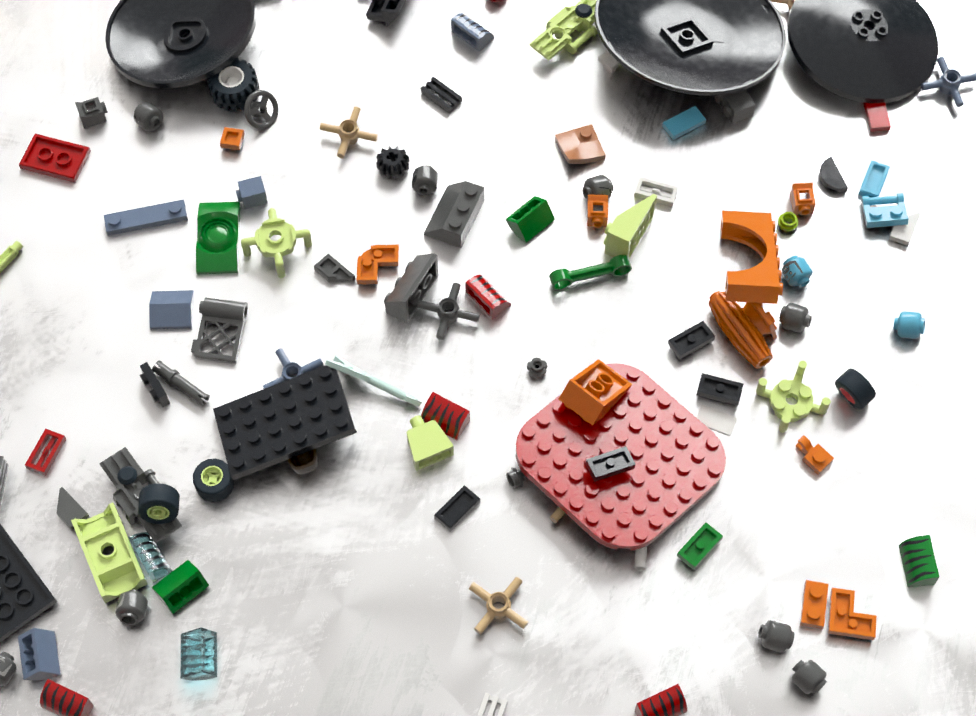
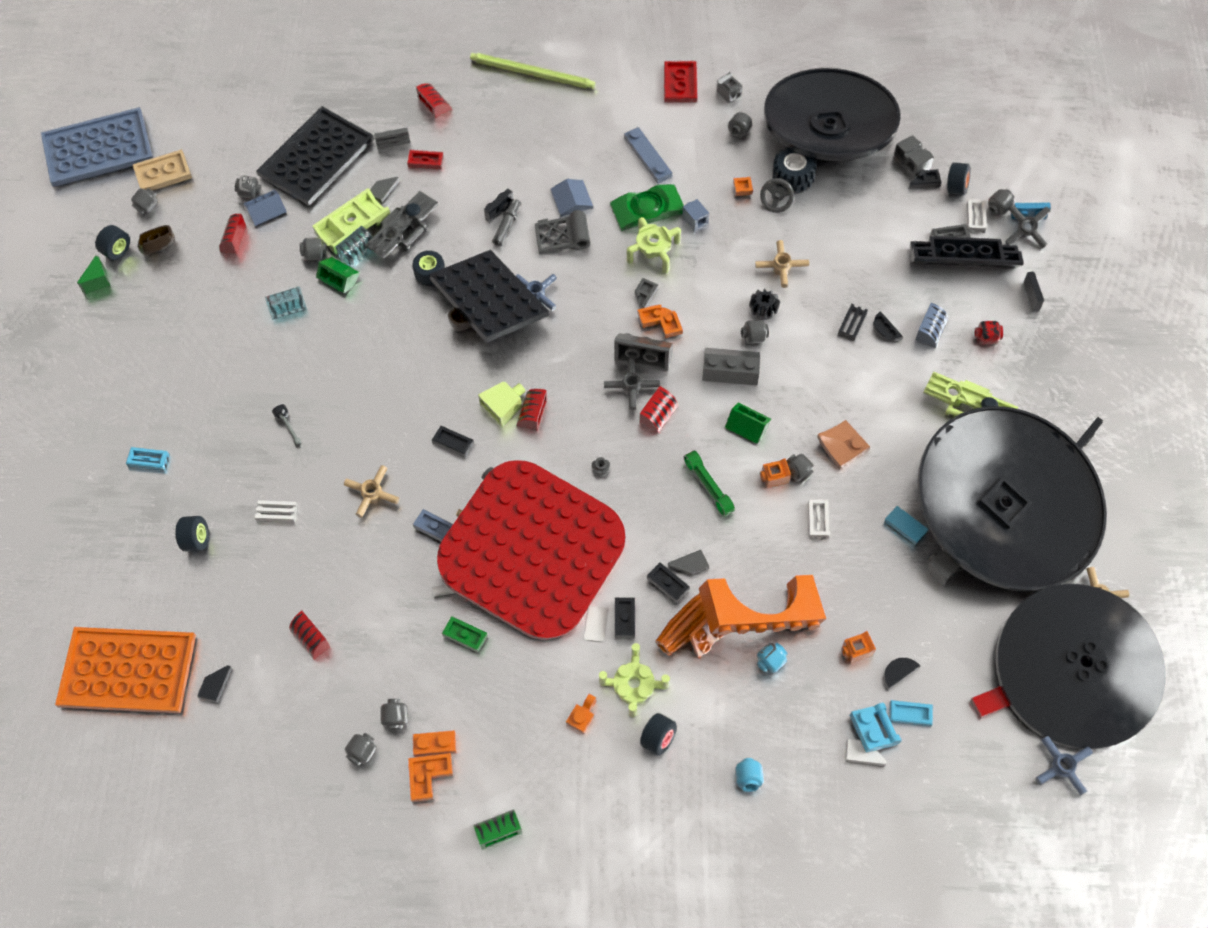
camera: 75 degrees right, 0 degrees up
black wheel [138,483,180,524] -> none
light aqua piece [325,355,422,407] -> none
orange slope [559,359,632,425] -> none
plate [585,446,636,482] -> none
yellowish green slope [603,194,657,258] -> none
lime plate [778,212,798,232] -> none
dark grey head [779,303,812,332] -> none
none -> hinge [272,404,301,445]
none -> sand blue plate [413,509,453,542]
none -> dark grey tile [668,550,709,576]
none -> black tile [873,311,903,342]

